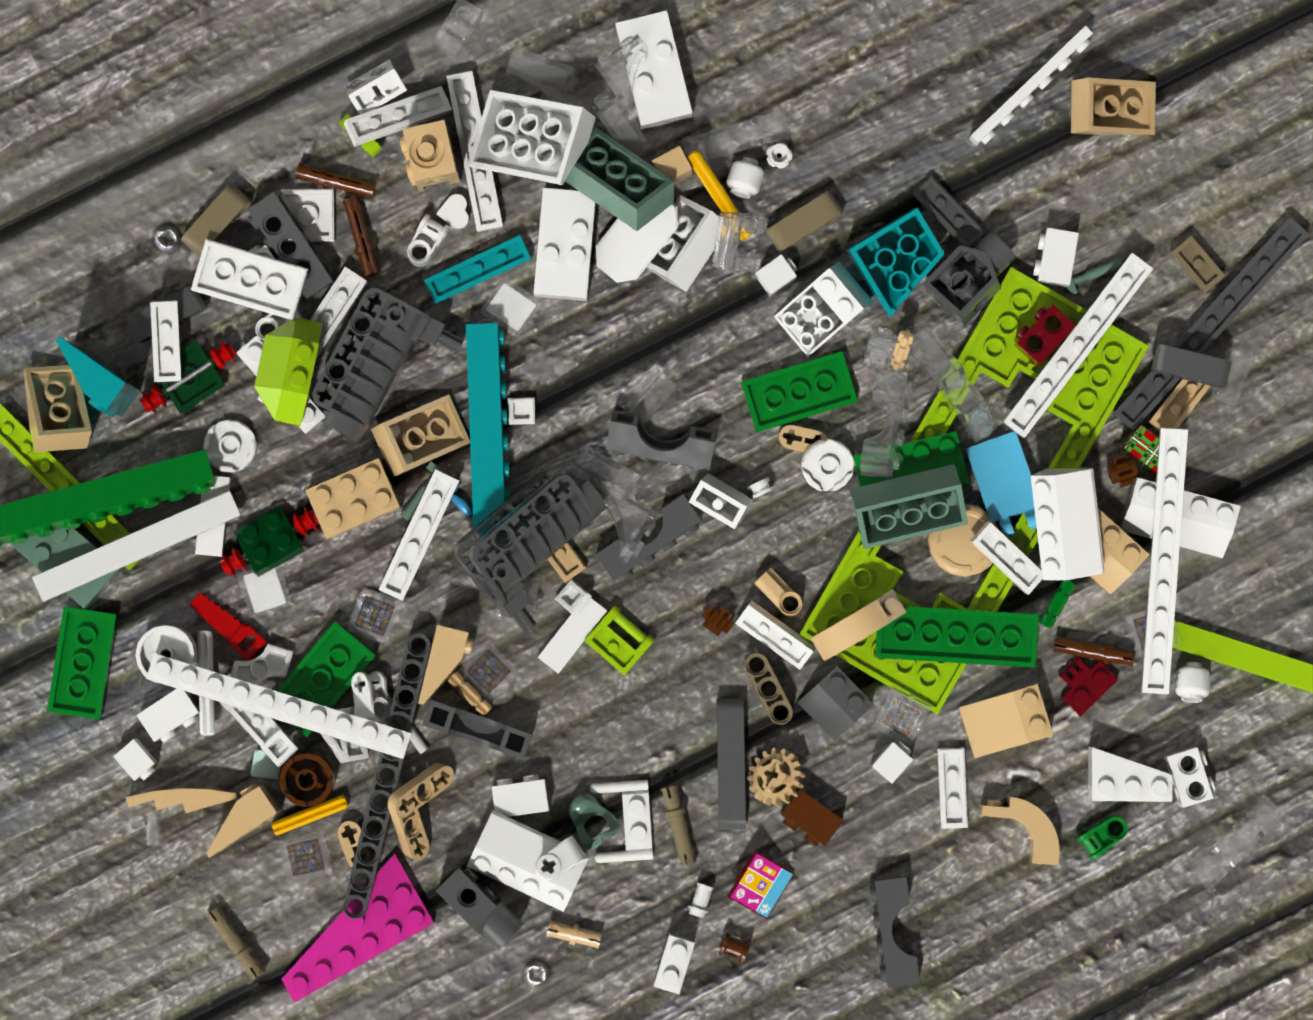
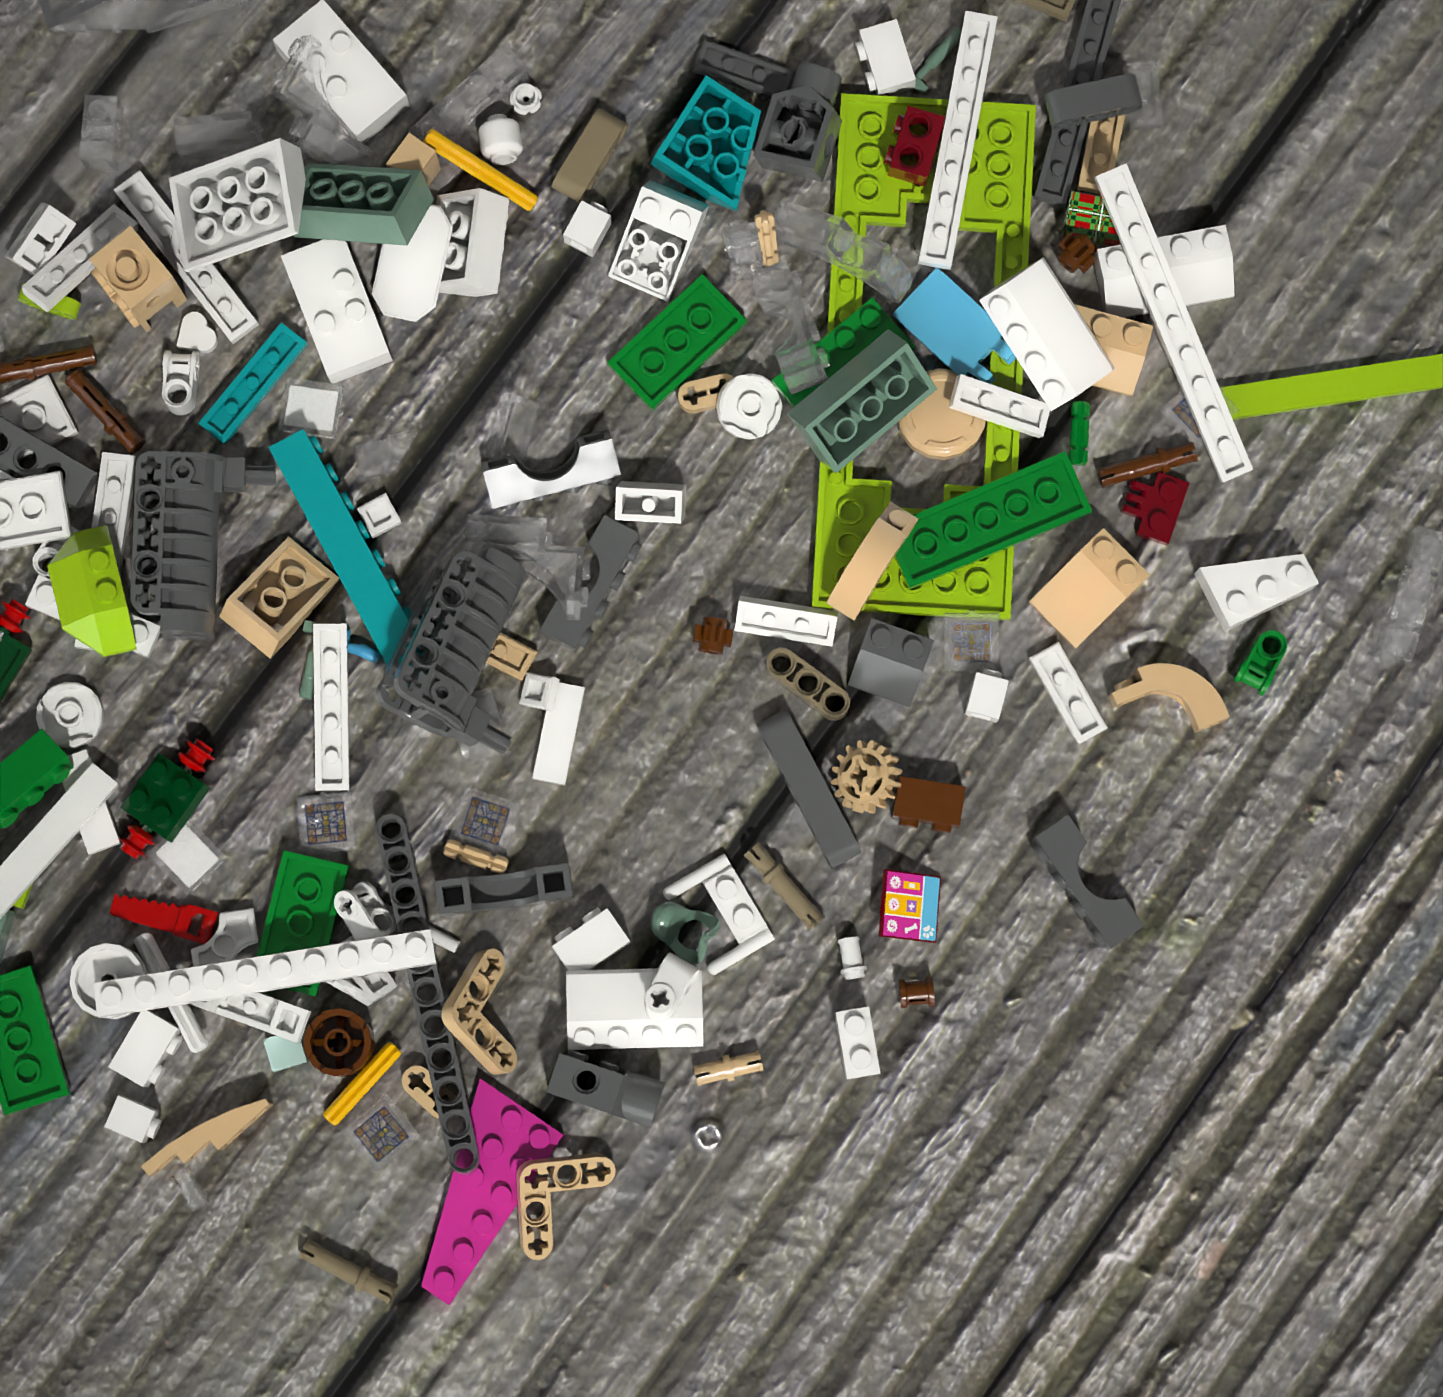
camera: 25 degrees left, 5 degrees down
tan slope [206,783,282,858] -> none
tan brick [305,458,402,540] -> none
tan slope [418,625,475,705] -> none
lime plate [584,605,656,676] -> none
clear connector [712,212,769,272] -> none
white bush [747,477,774,499] -> none
tan piece [754,568,802,617] -> none
white brick [1163,747,1215,808] -> none
white head [1175,662,1210,703] -> none
none -> tan beam [516,1153,616,1260]

